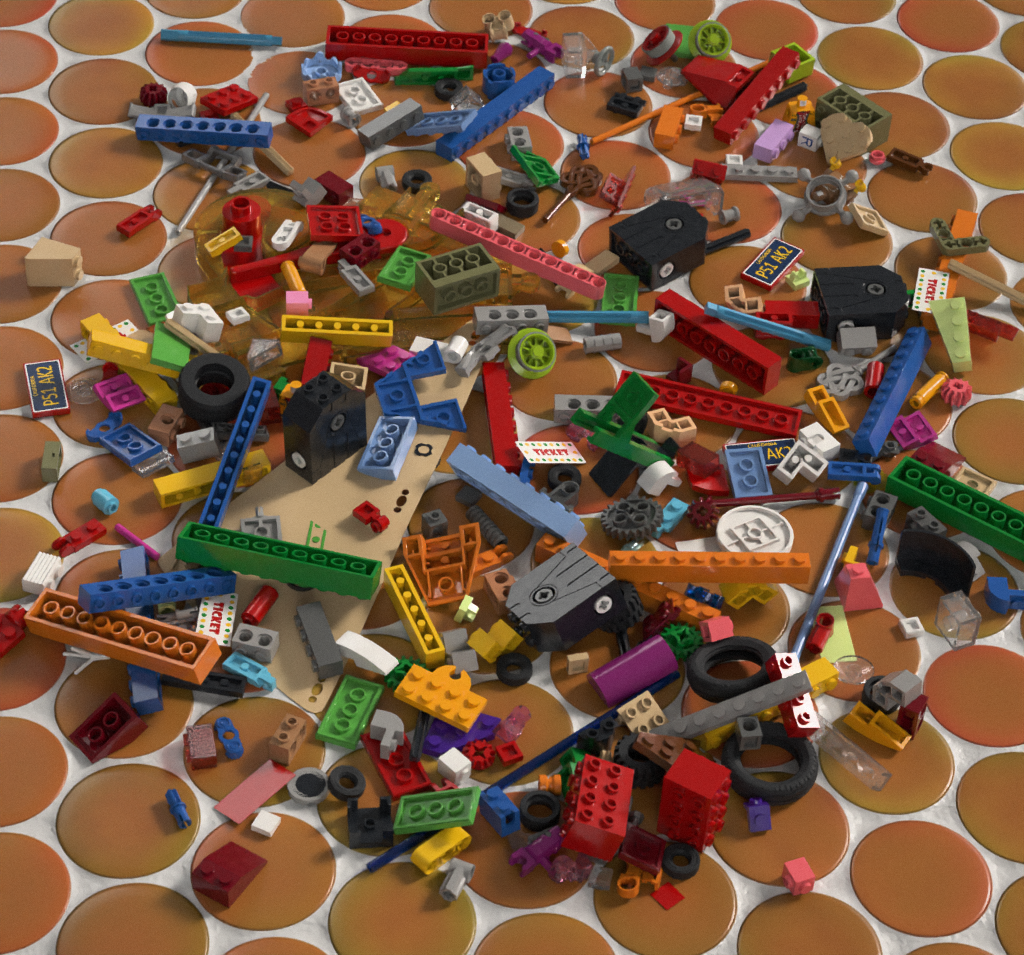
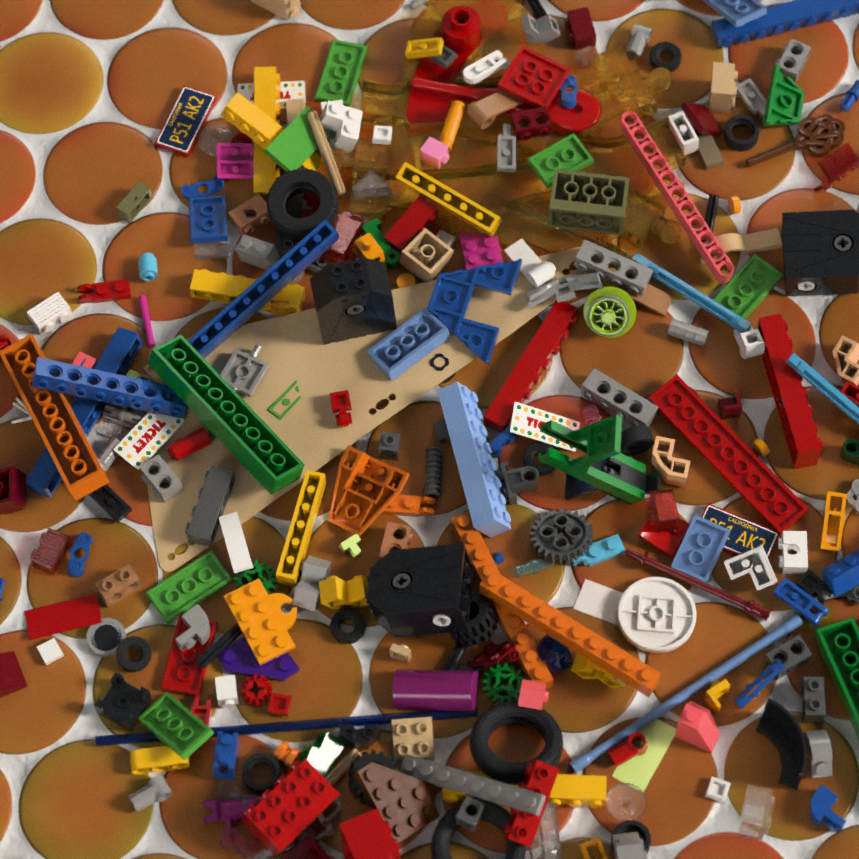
camera: 40 degrees right, 20 degrees up
medium azure hinge [222,651,277,692] -> none
clear pink leg [492,705,531,743] -> none
white brick [637,461,683,496] -> none
dark red gear [687,497,720,530] -> none

